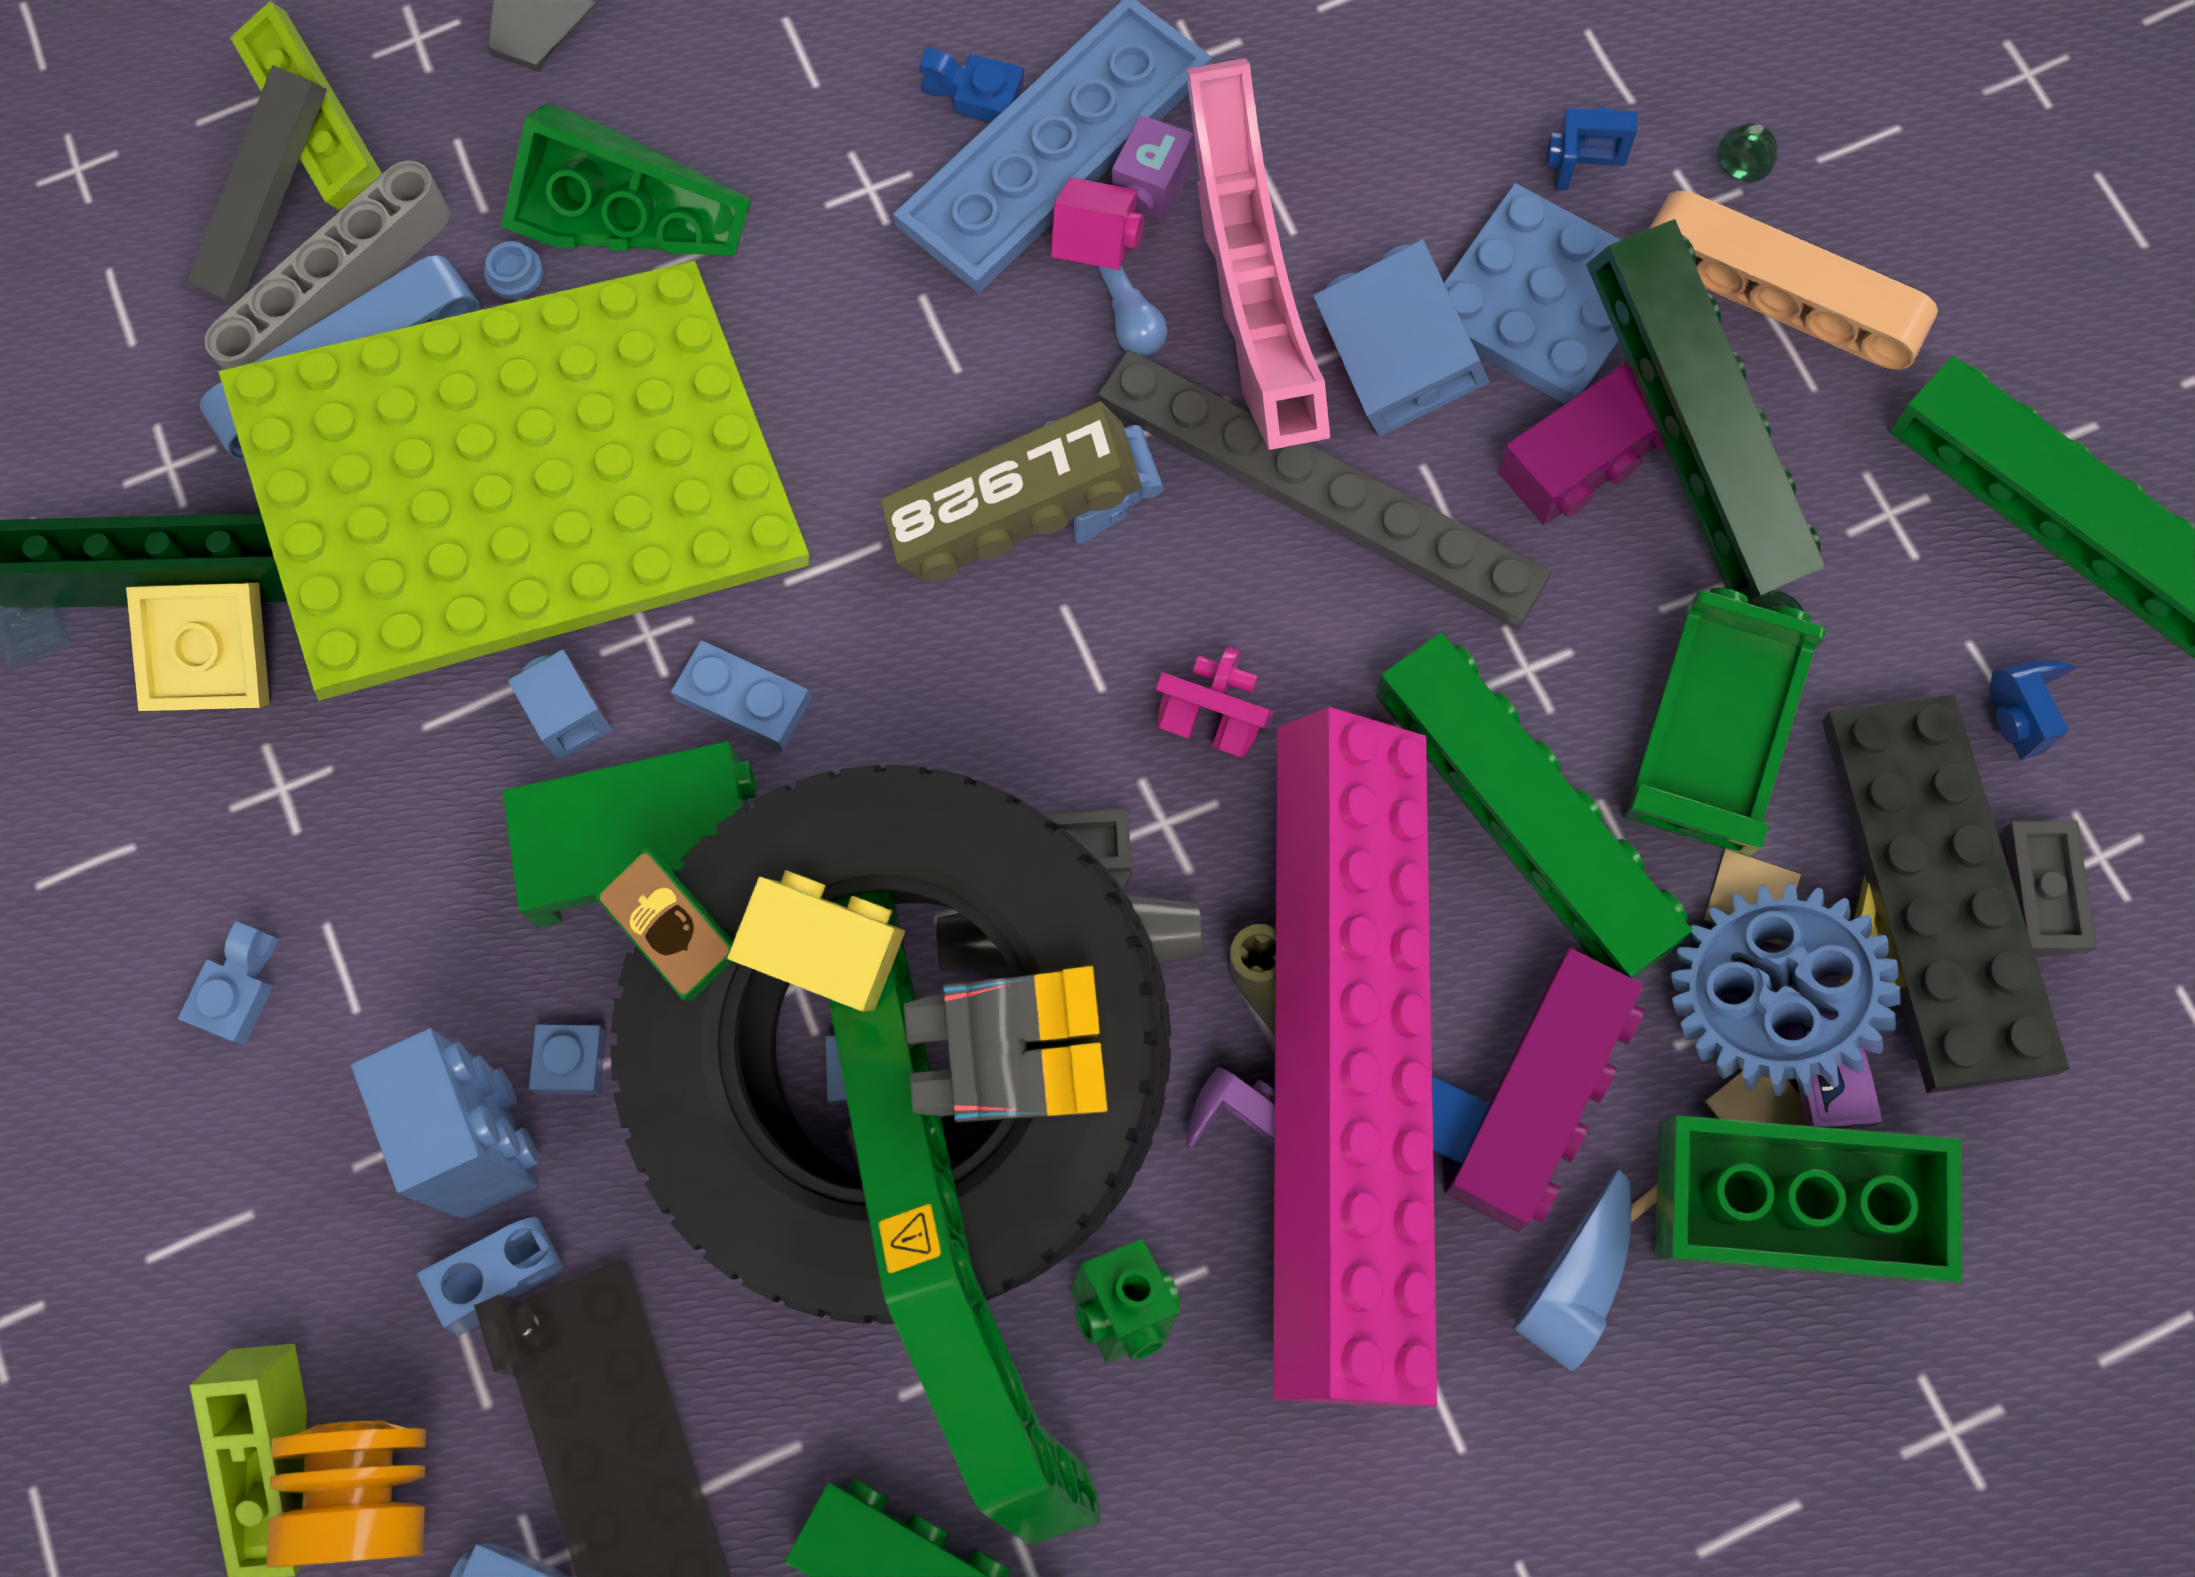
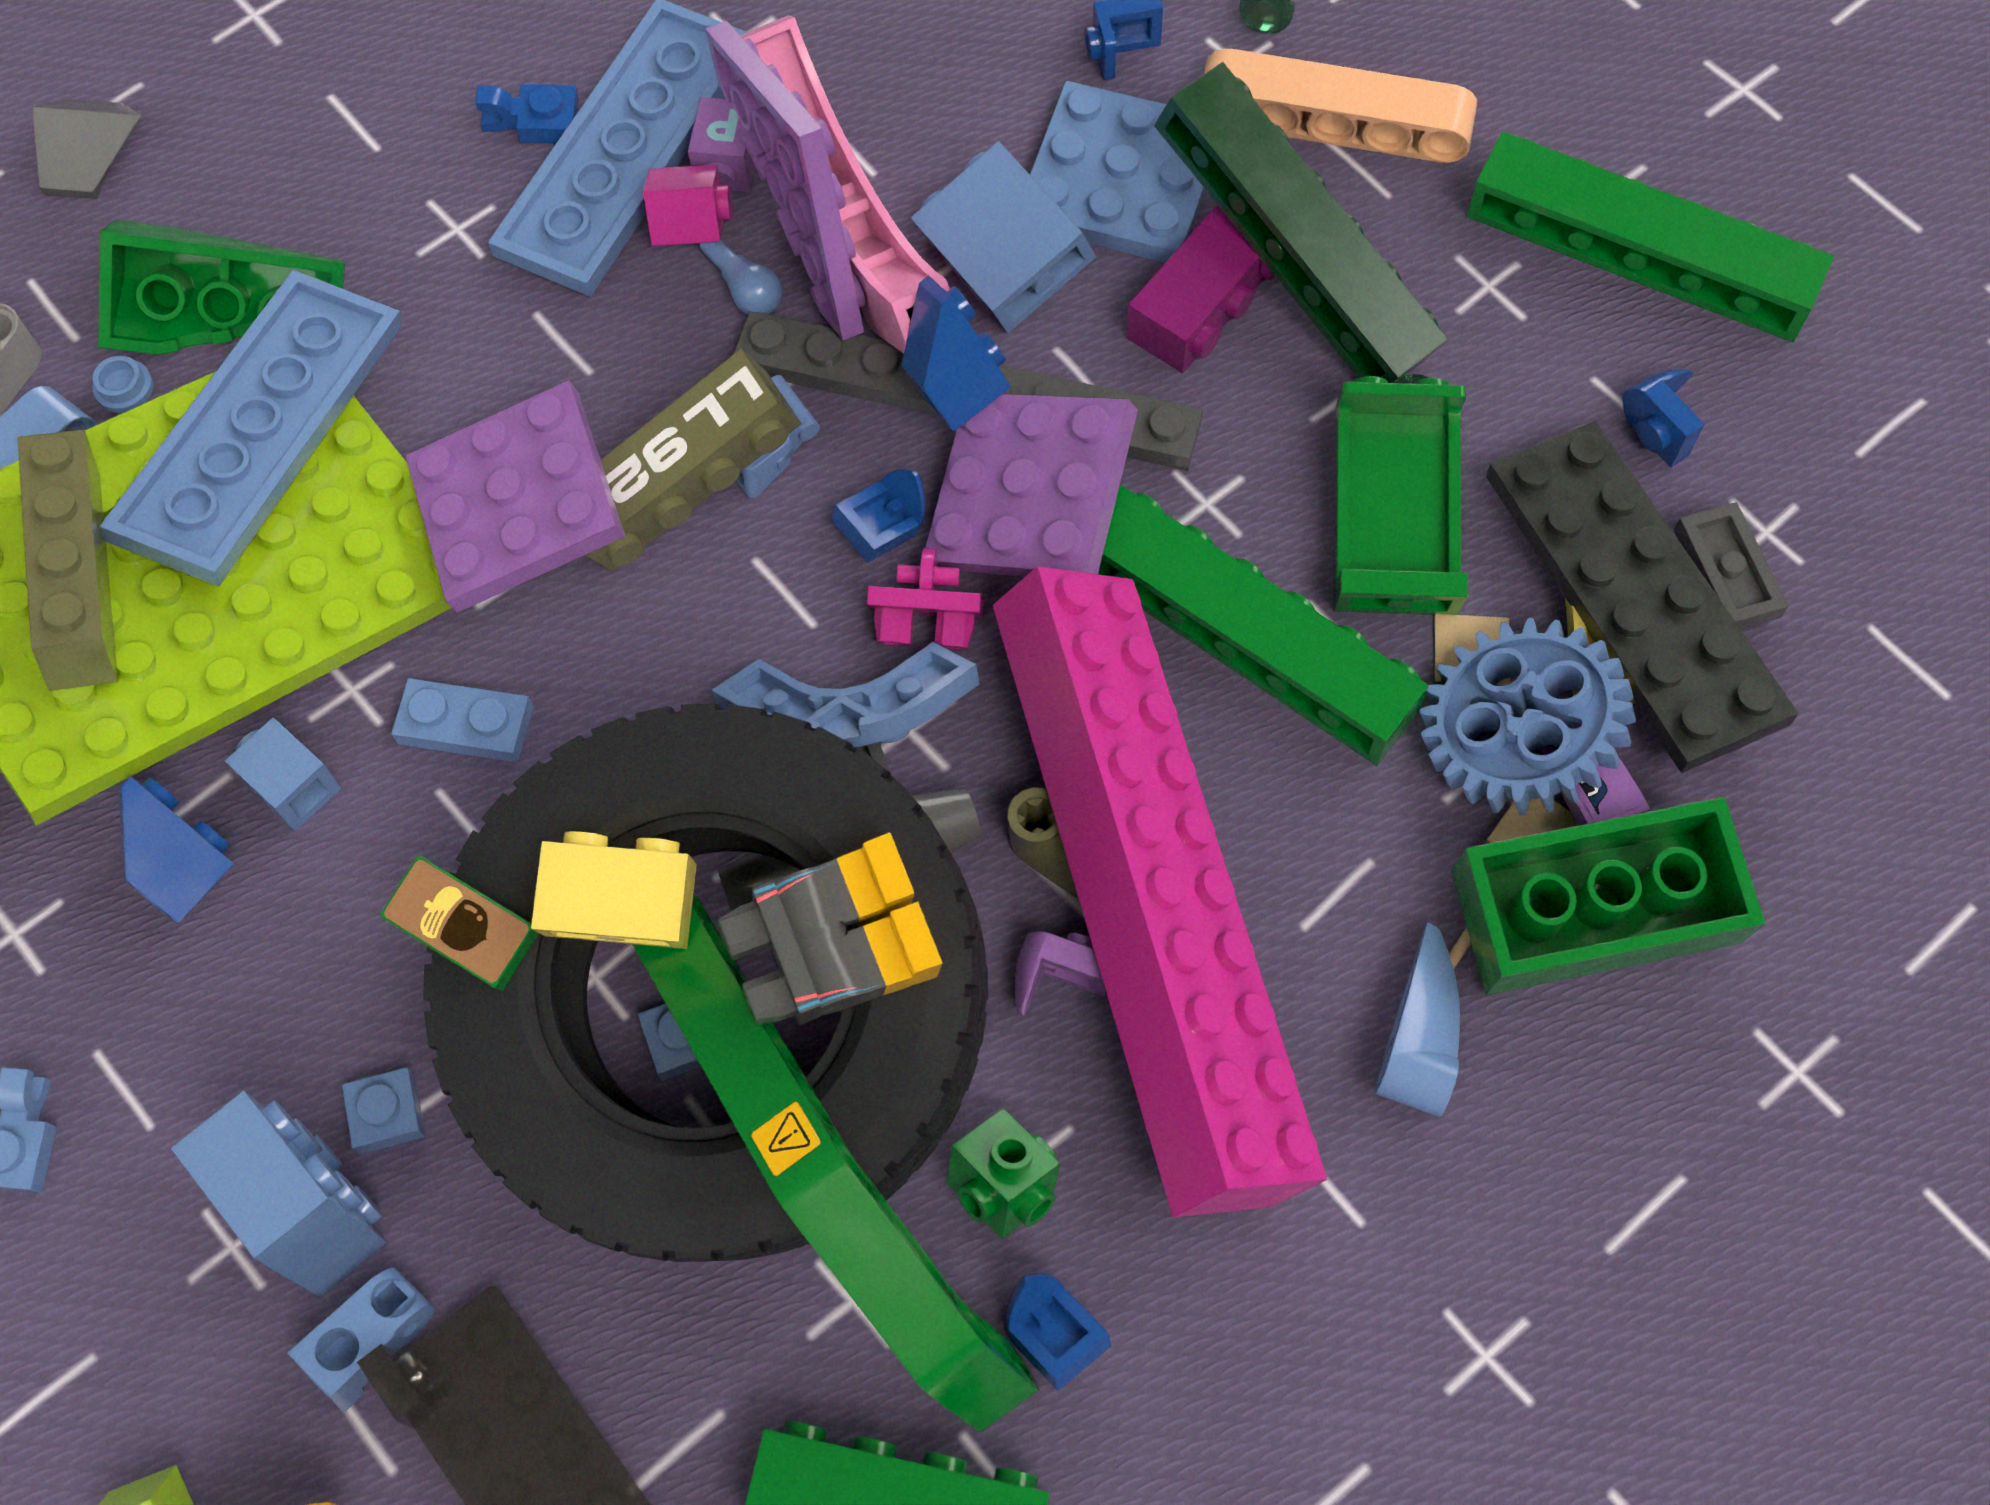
camera: 20 degrees left, 5 degrees down
green panel [502,741,757,928] -> none
blue tile [1432,1076,1490,1167] -> none
magenta brick [1445,948,1645,1233] -> none
none -> olive brick [17,429,118,691]
none -> medium blue plate [100,270,402,587]
none -> blue slope [119,776,234,923]
none -> medium lavender plate [405,380,626,613]
none -> medium lavender plate [705,21,866,341]
none -> medium blue plate [711,642,980,748]
none -> blue plate [830,469,926,563]
none -> blue slope [901,276,1011,432]
none -> medium lavender plate [926,394,1138,577]
none -> blue plate [1005,1273,1111,1391]

